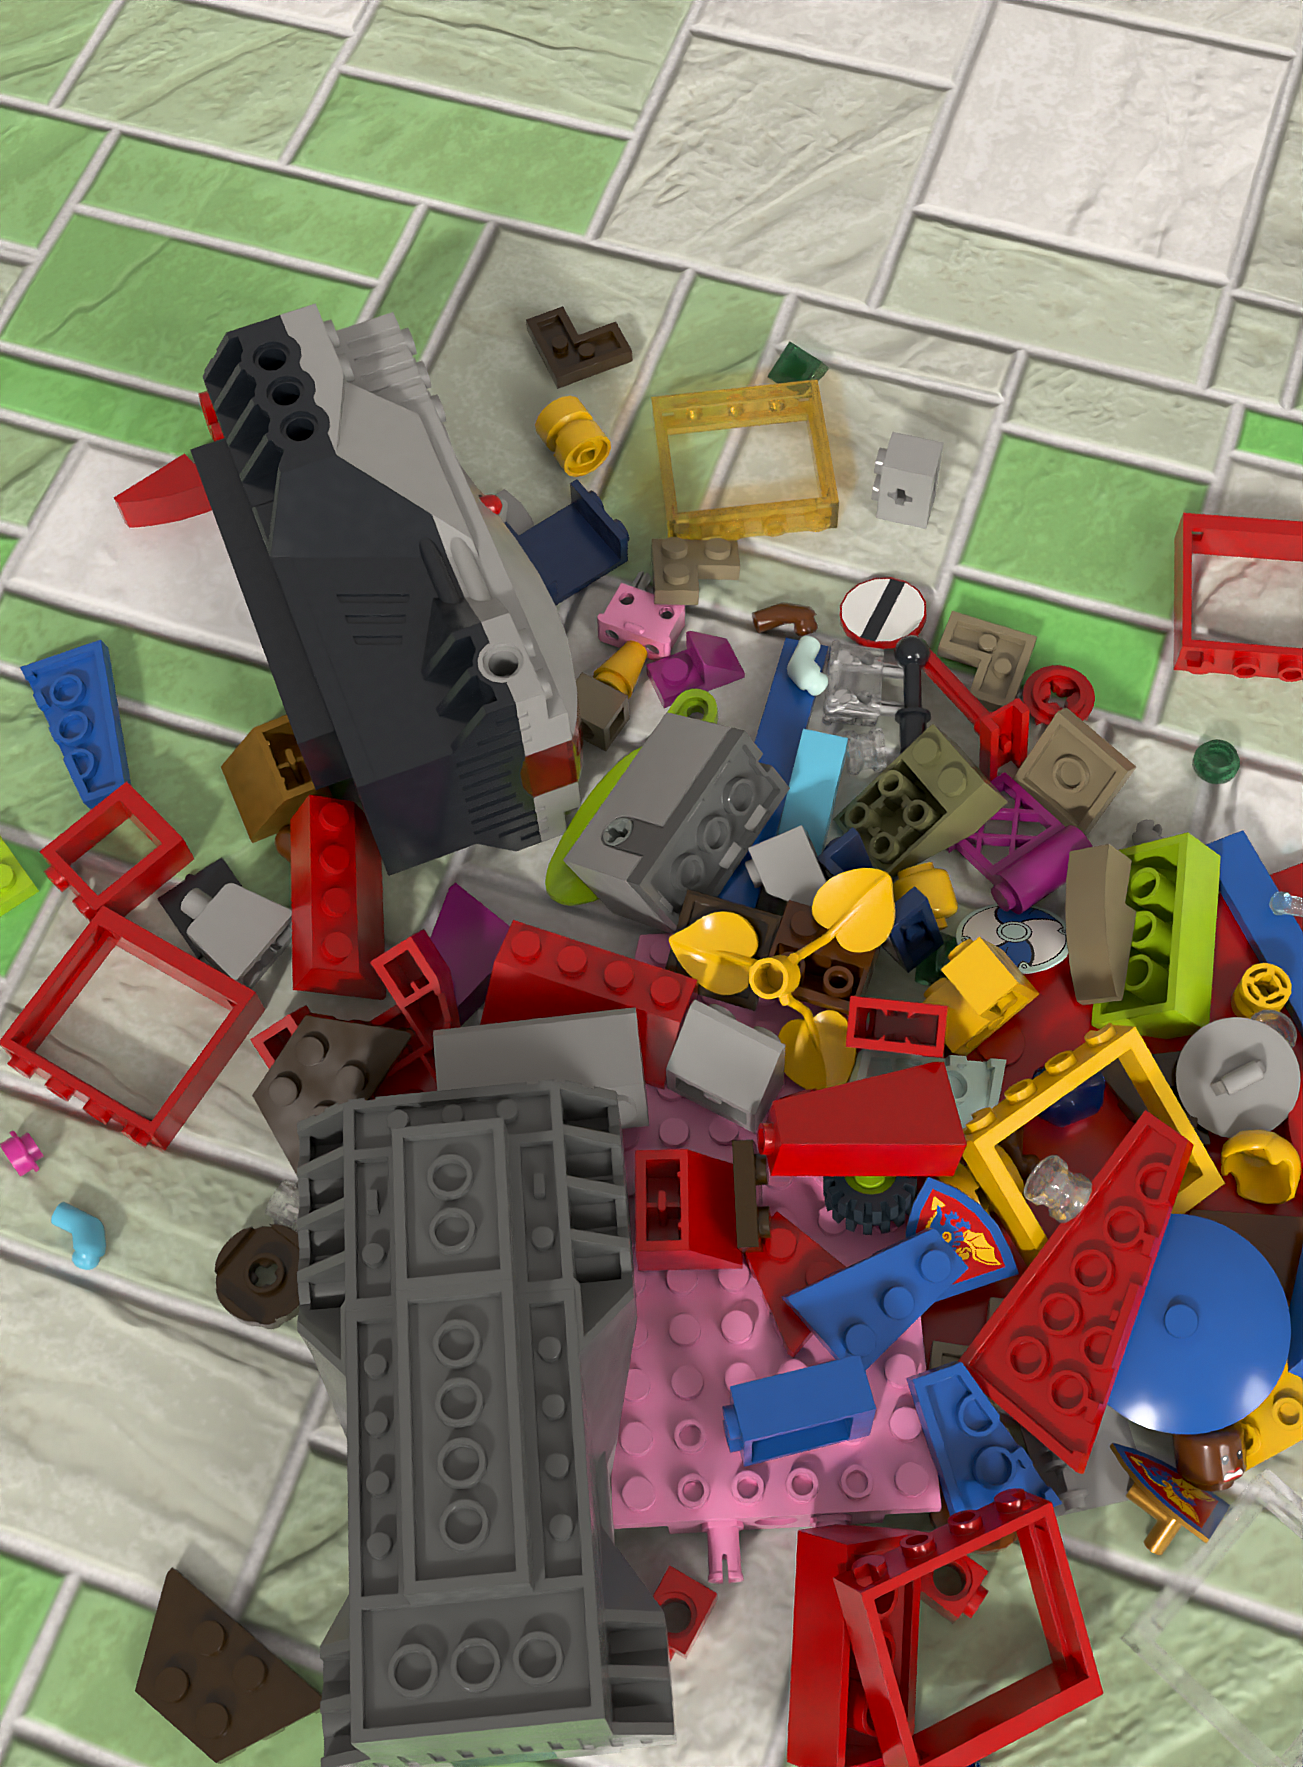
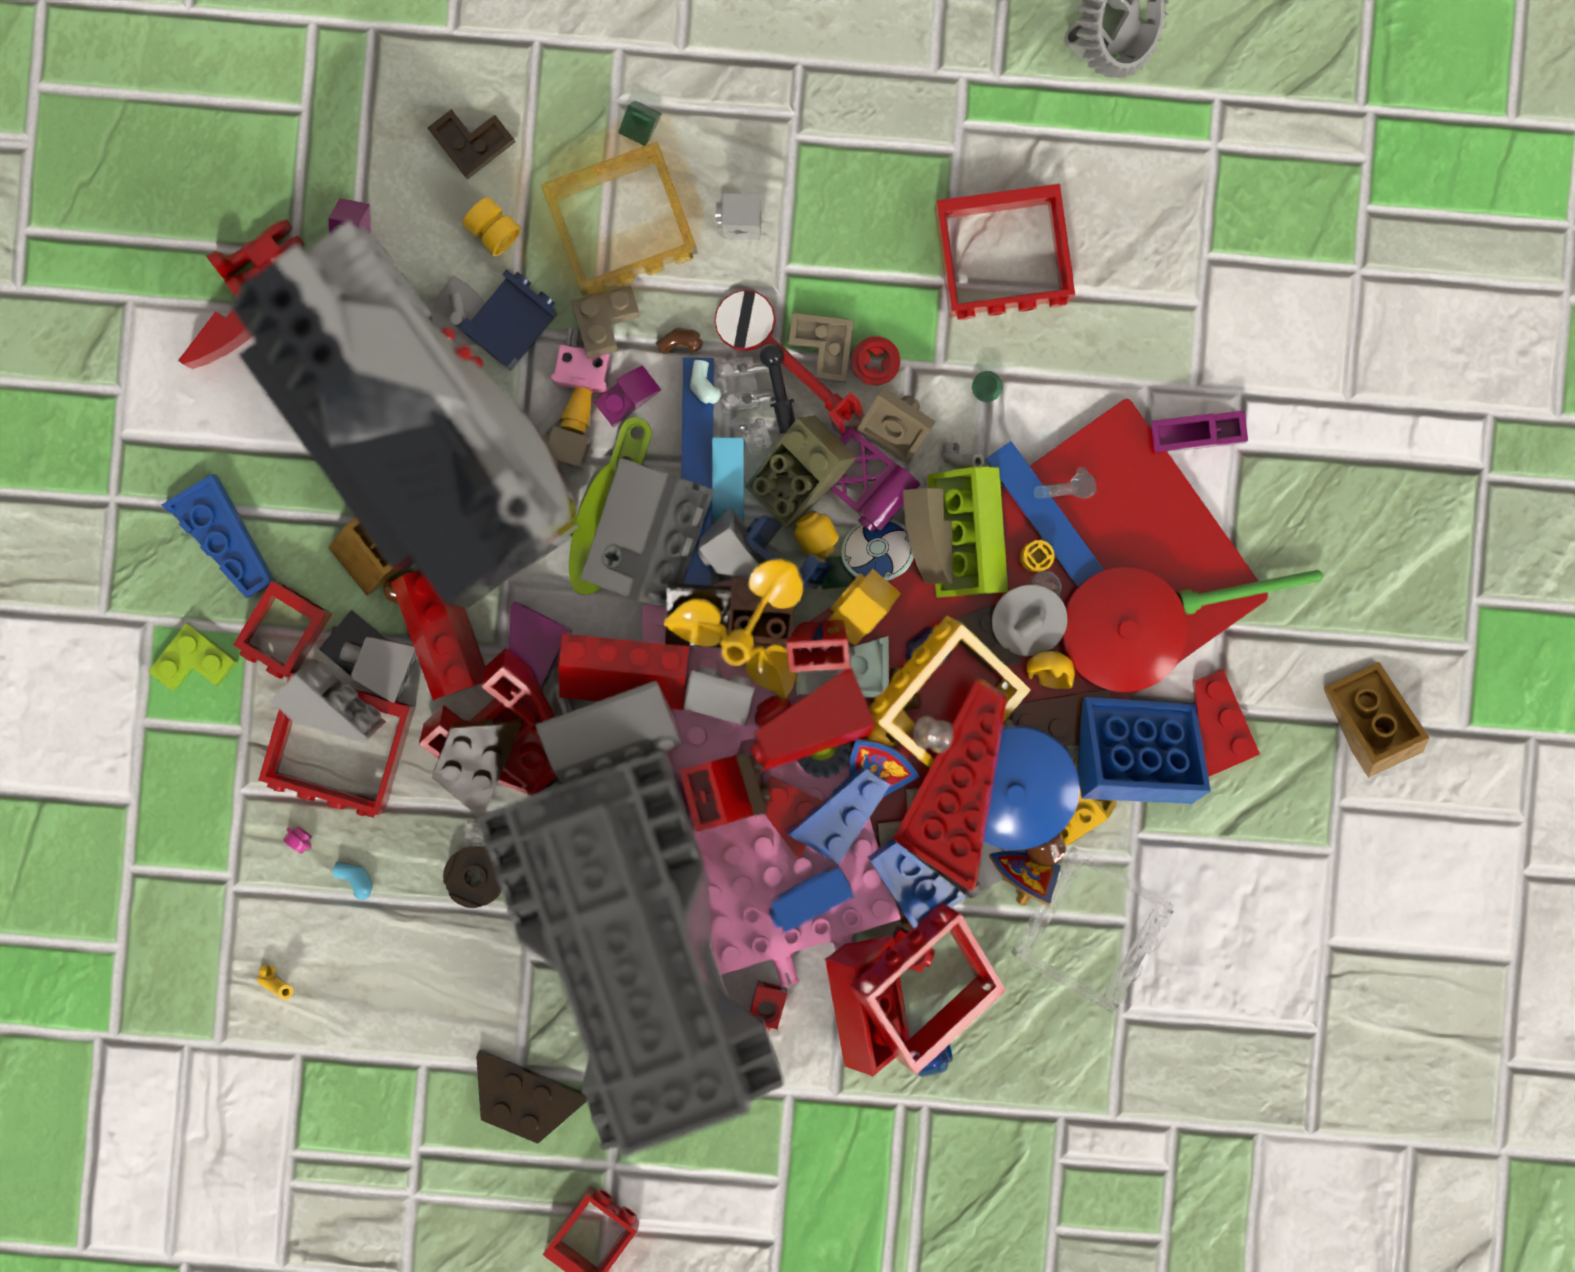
camera: 15 degrees left, 25 degrees up
none -> light grey slope [271,659,386,742]

